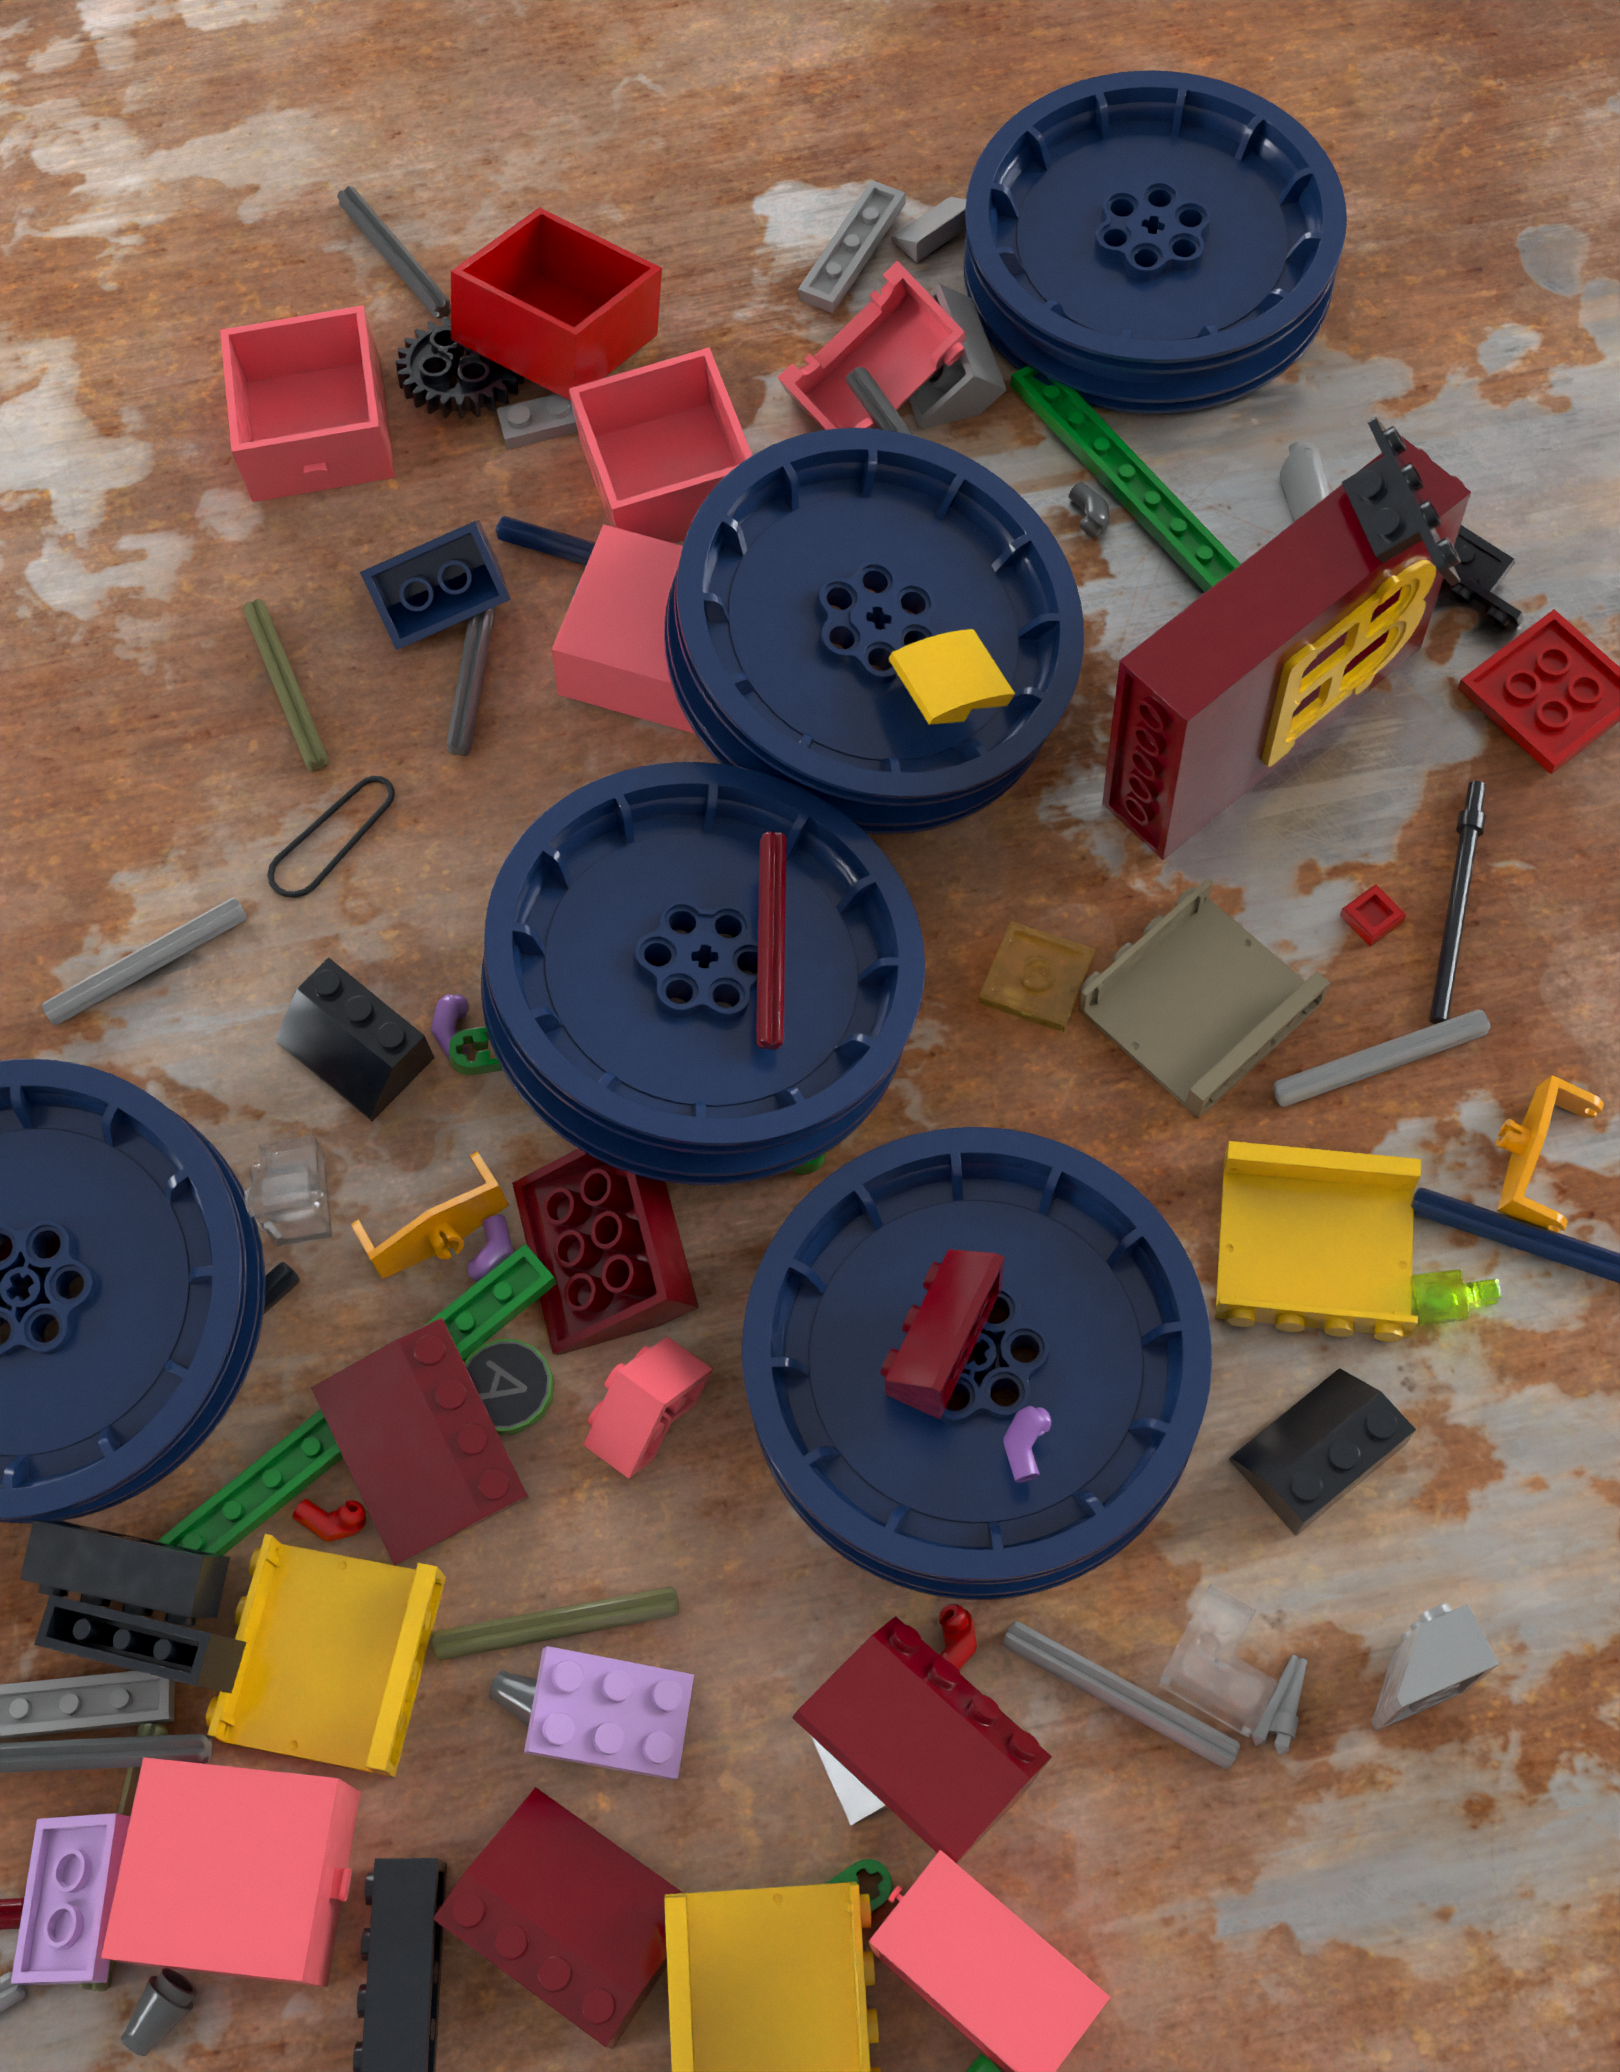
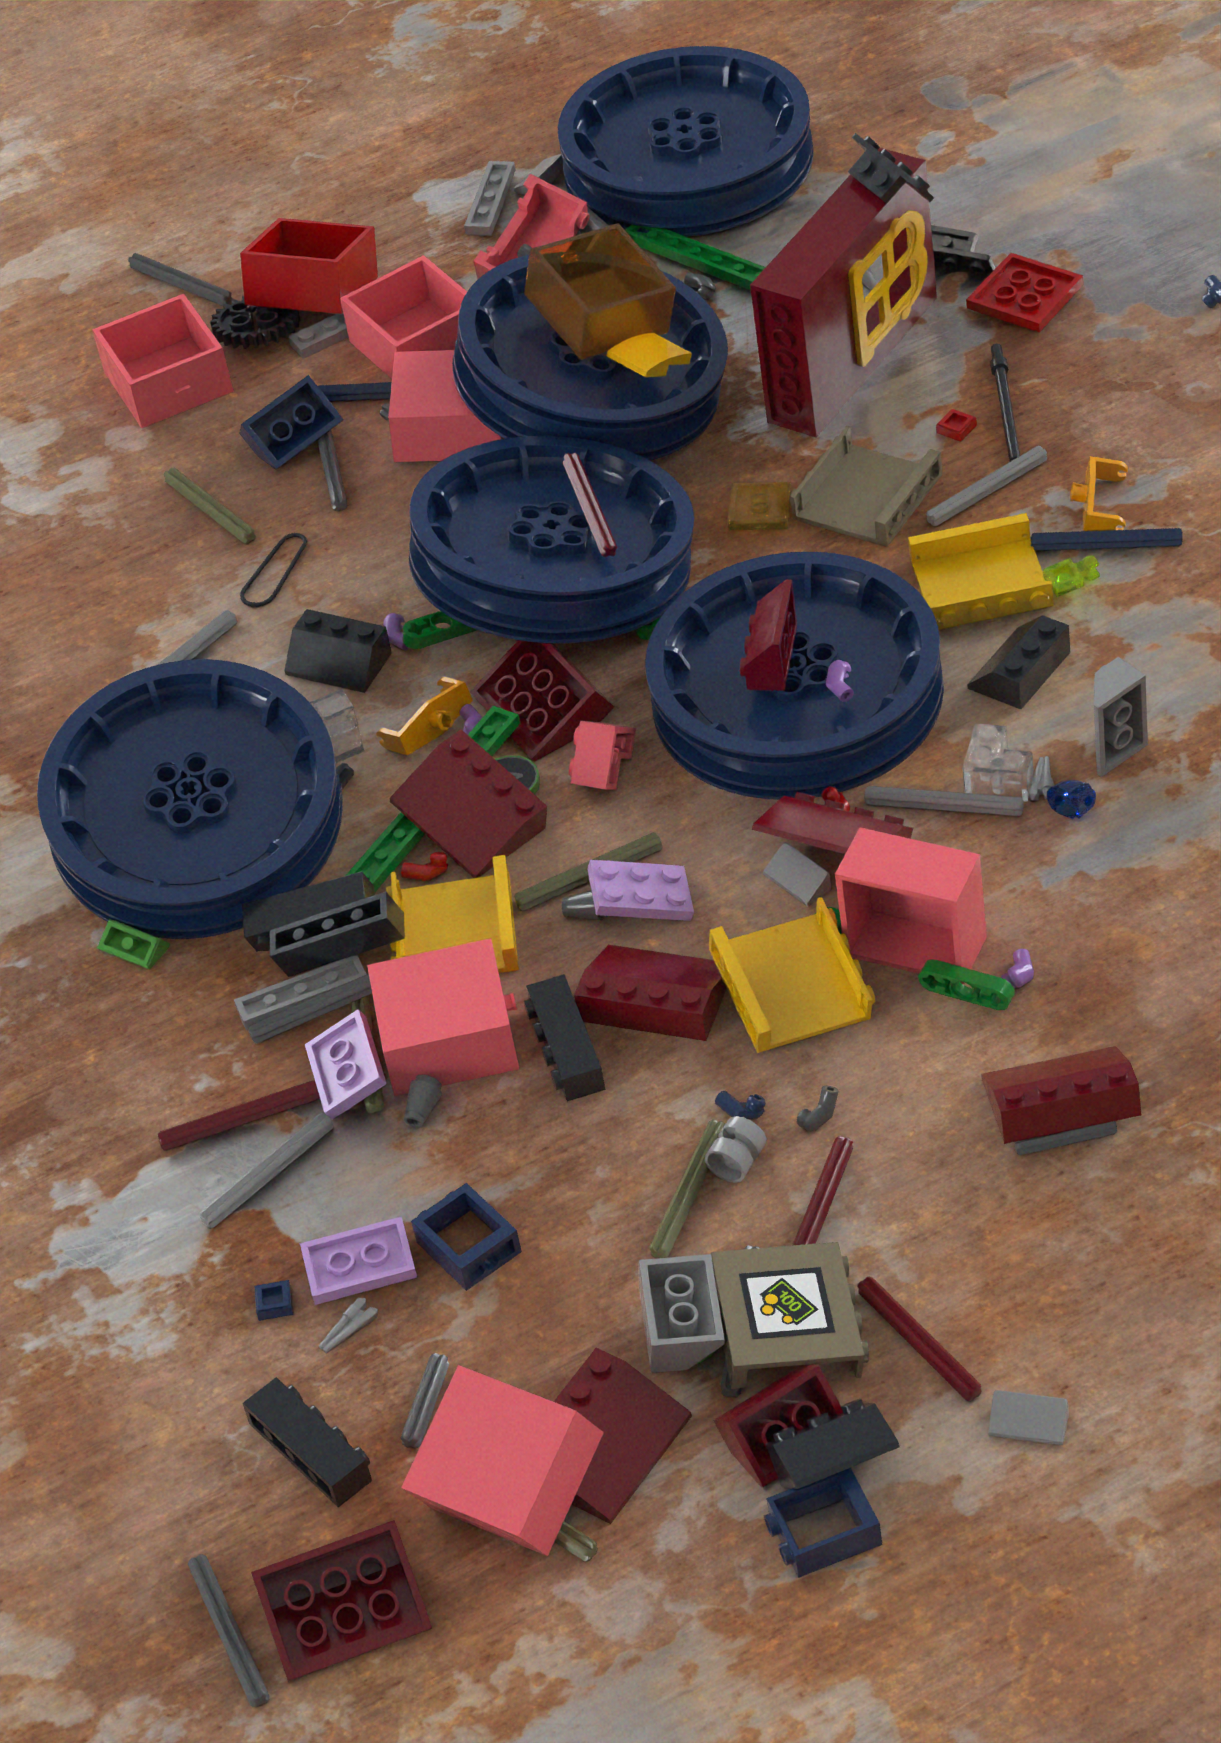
camera: 15 degrees left, 20 degrees down
none -> clear orange container [524,223,676,359]
none -> clear blue piece [1047,780,1096,819]

